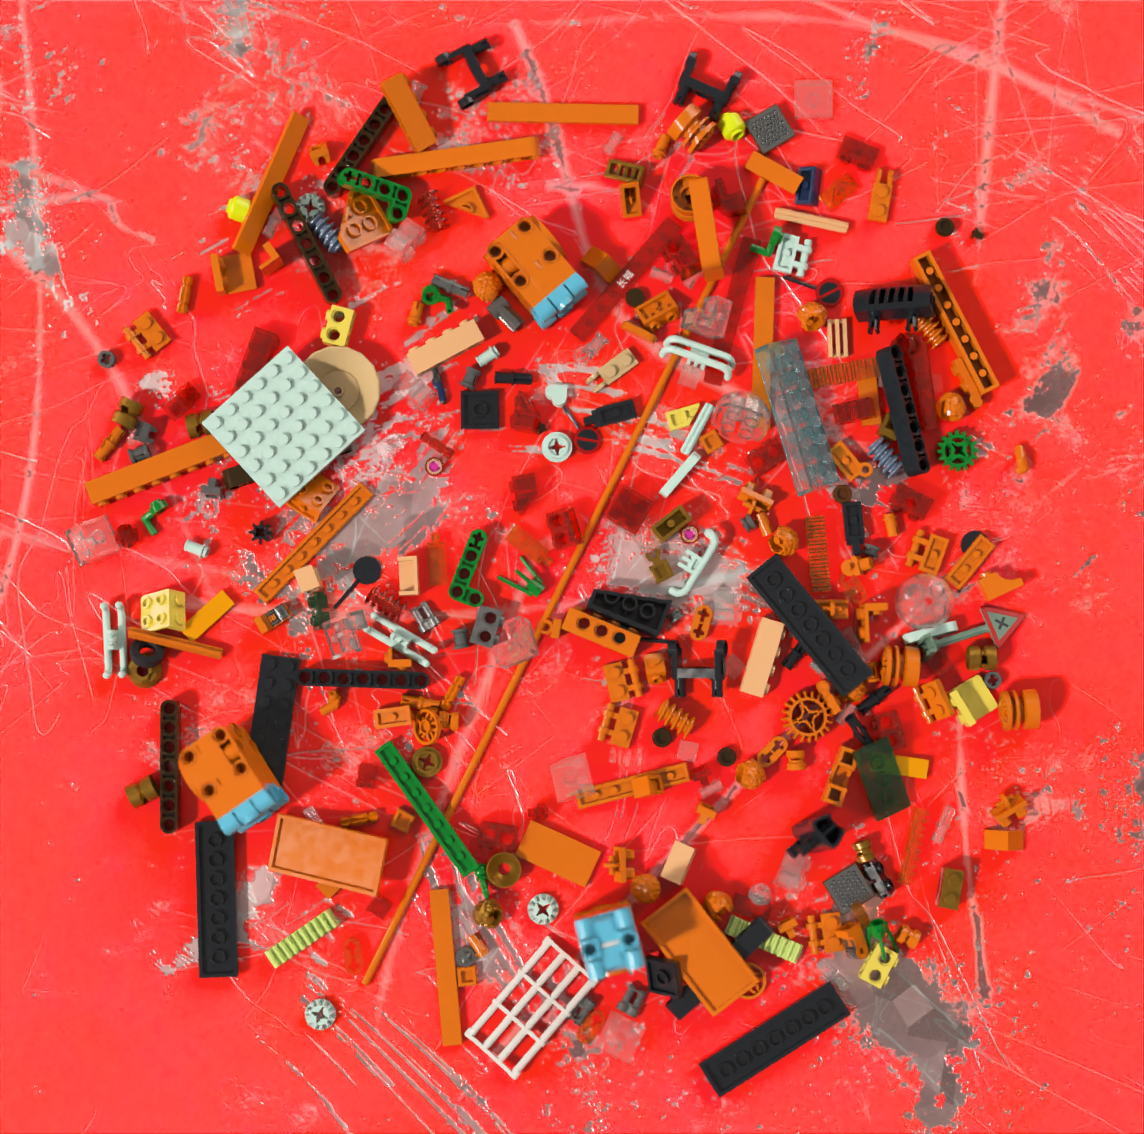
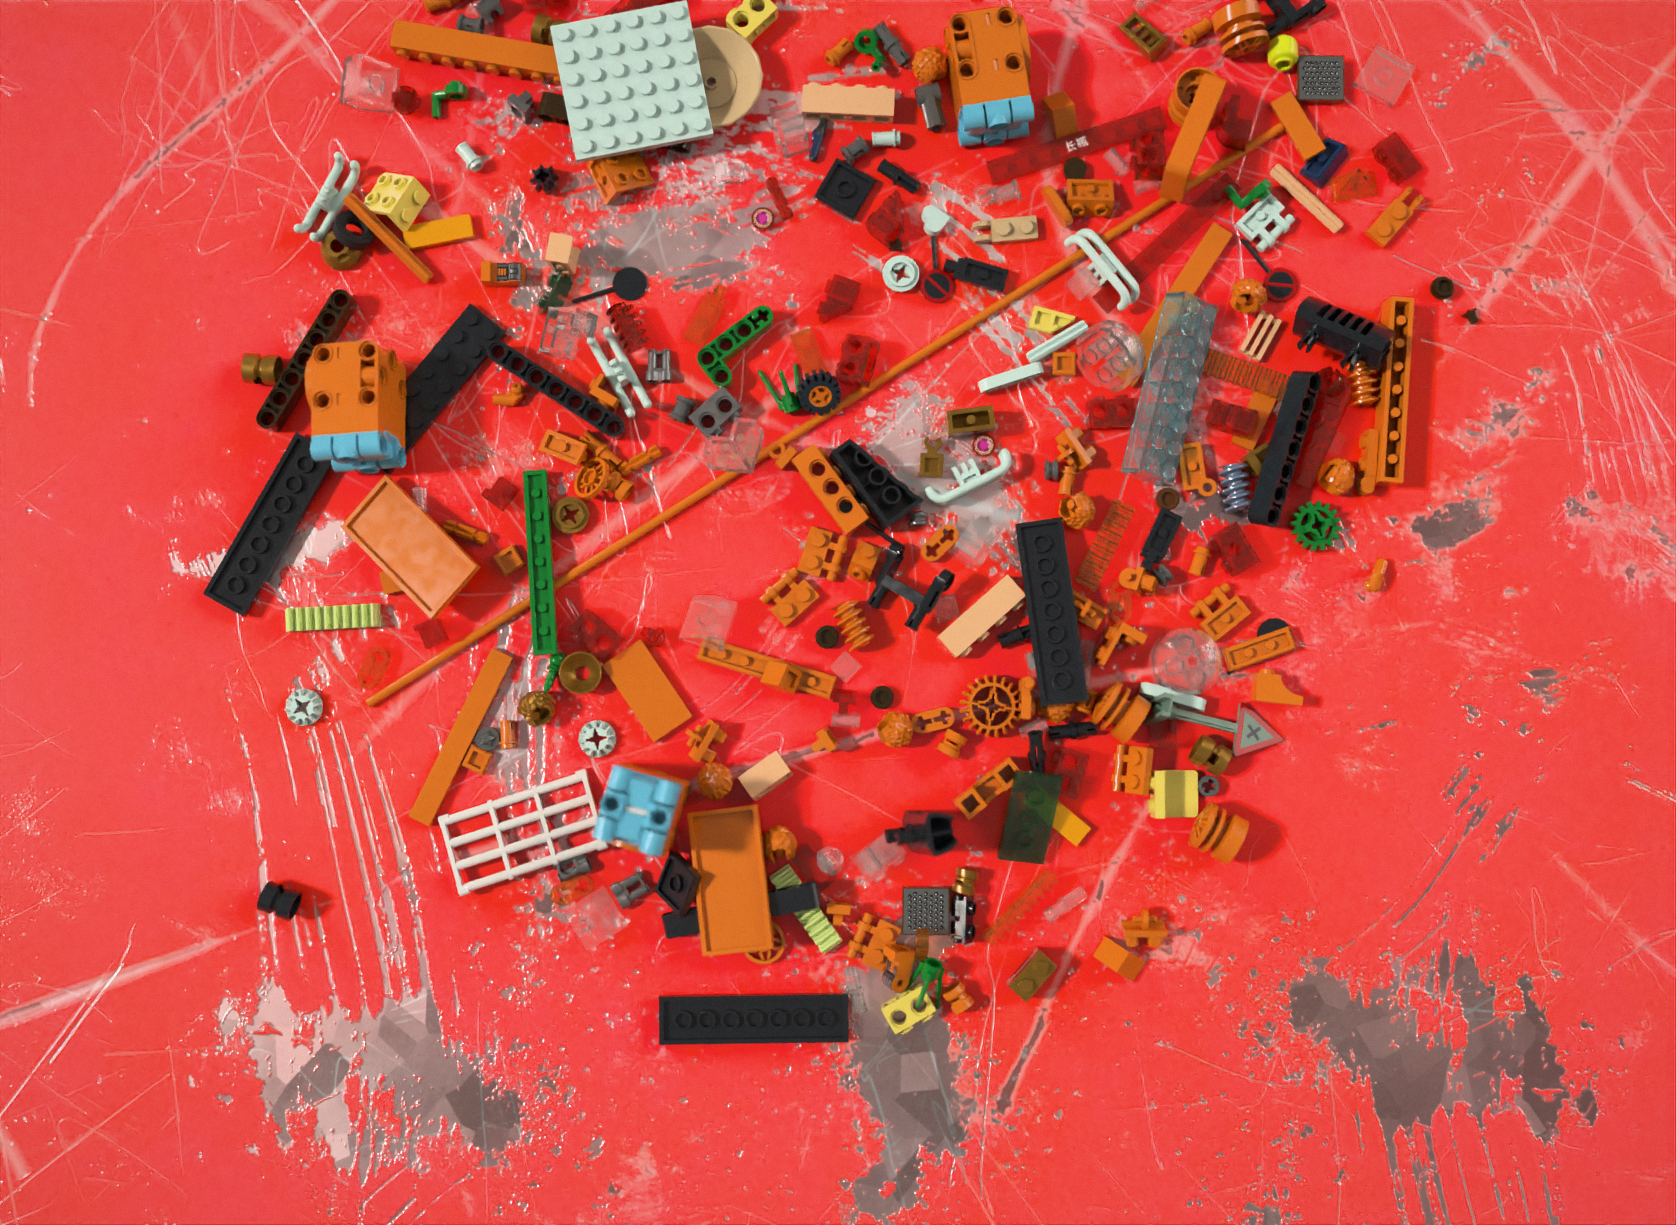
camera: 35 degrees right, 0 degrees up
orange tile [253,481,375,604] -> none
light nougat panel [397,556,420,596] -> none
clear red brick [602,483,655,537] -> none
orange slope [619,181,642,218] -> none
clear brick [680,295,733,340] -> none
none -> black wheel [797,370,841,416]

